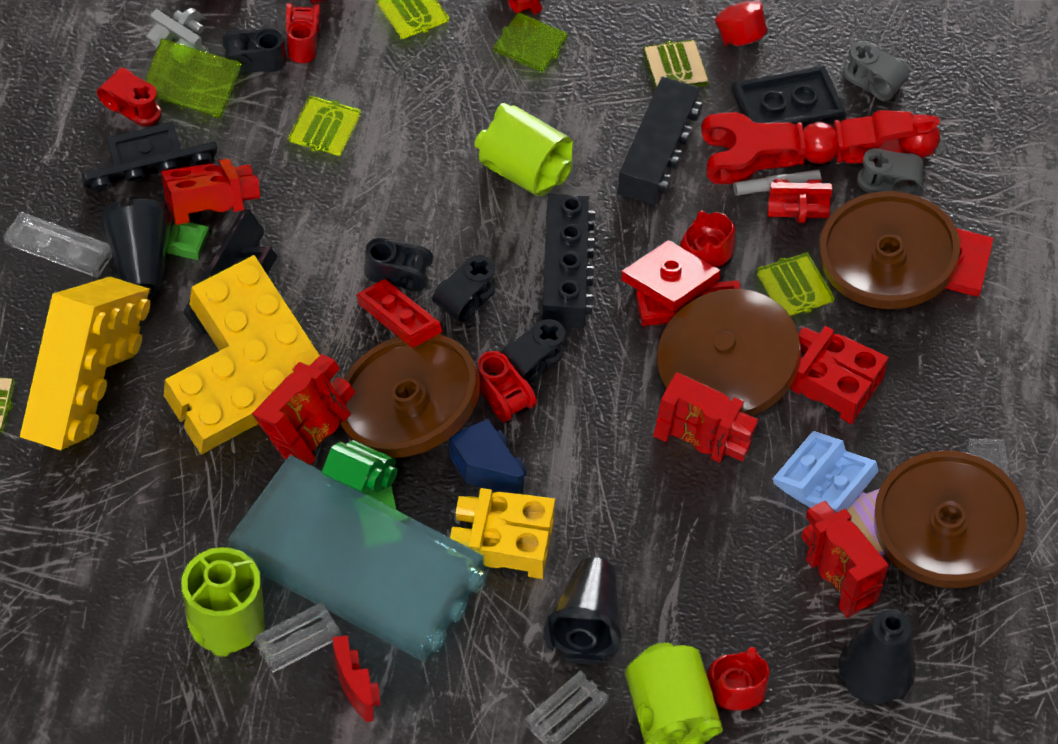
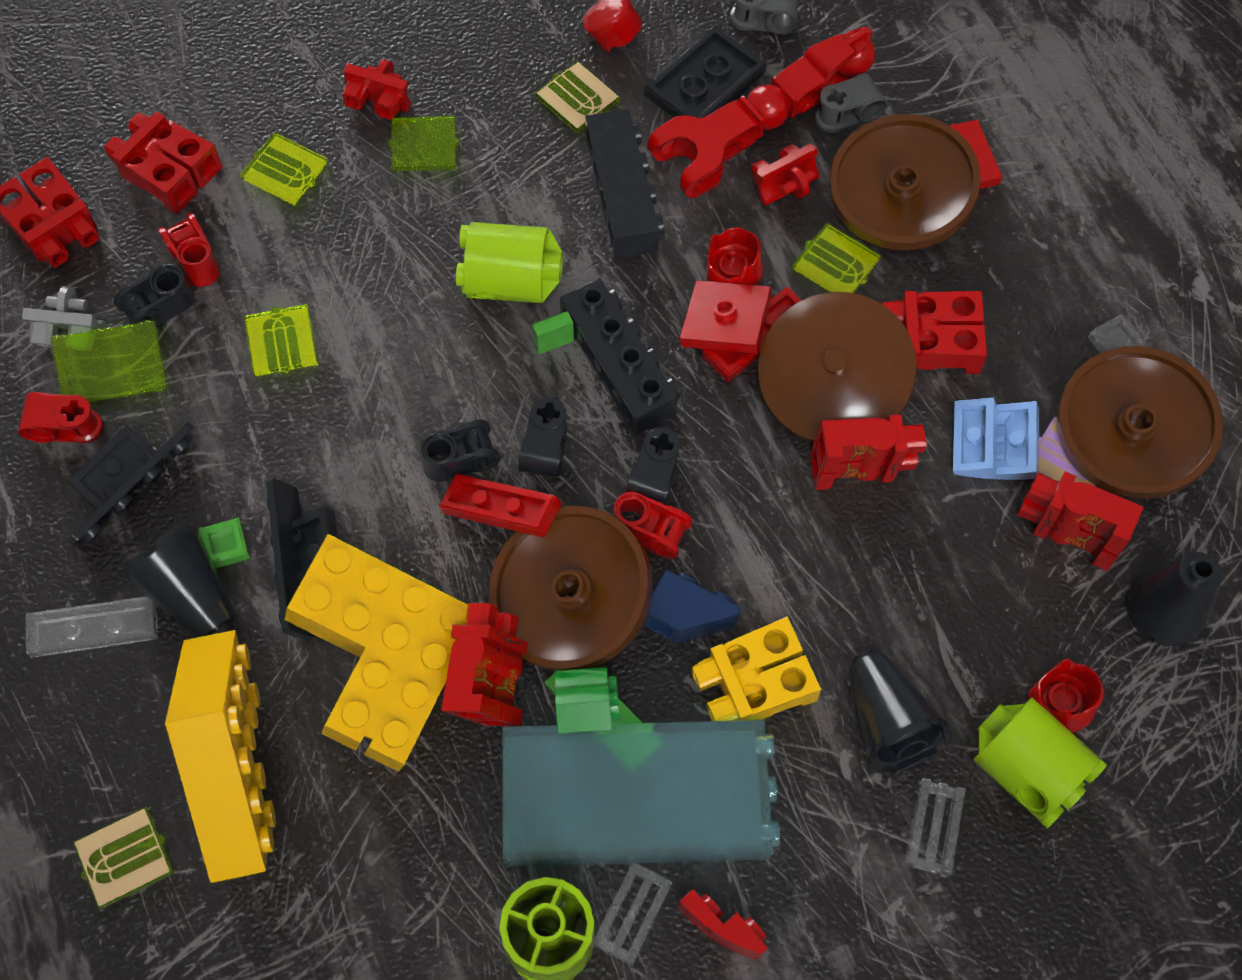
camera: 30 degrees left, 10 degrees up
red hips [161,159,261,225] -> none
light grey piece [733,170,821,196] -> none
none -> bright green tile [532,312,574,355]

